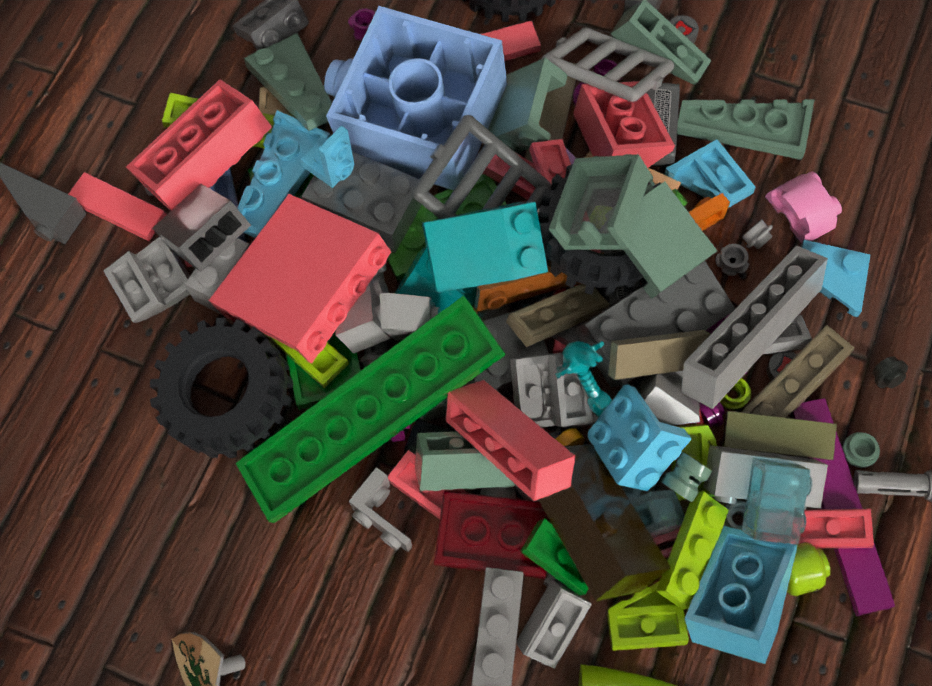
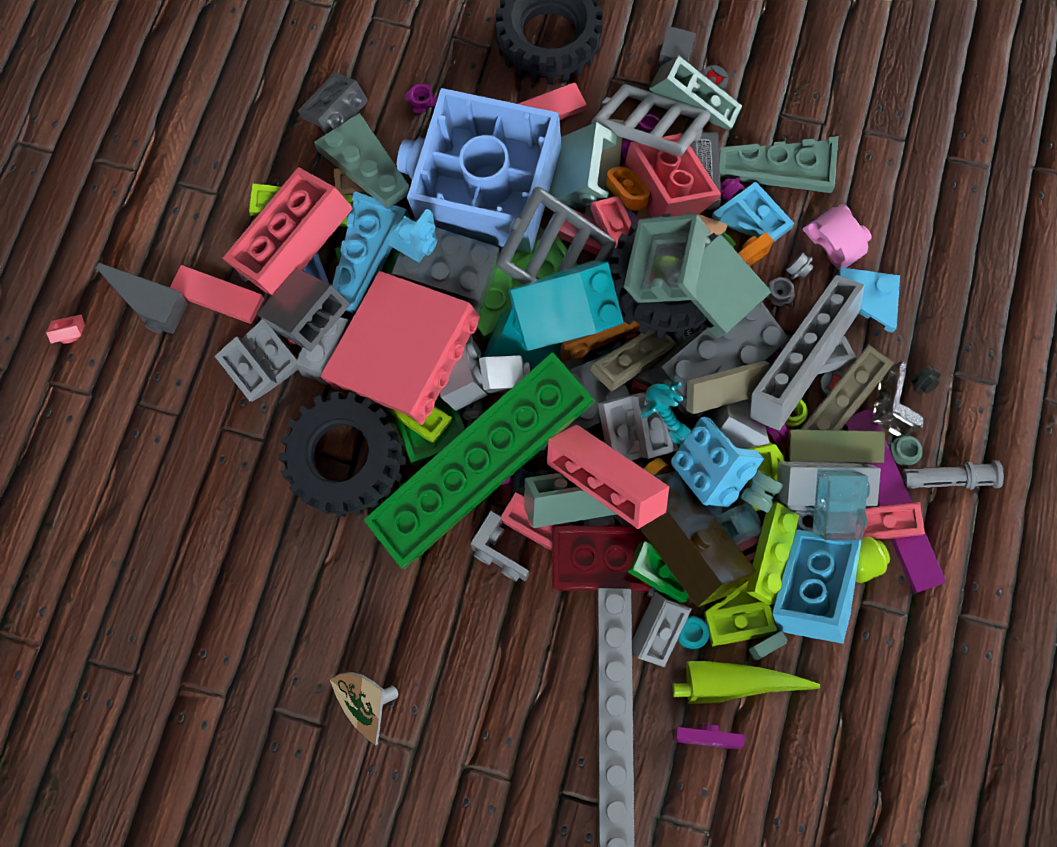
camera: 10 degrees left, 5 degrees up
none -> orange plate [606,167,650,211]
none -> teal tile [677,616,709,650]
none -> magenta plate [720,178,745,203]
none -> sand green tile [748,631,788,661]
none -> clear smoke bracket [872,361,924,437]

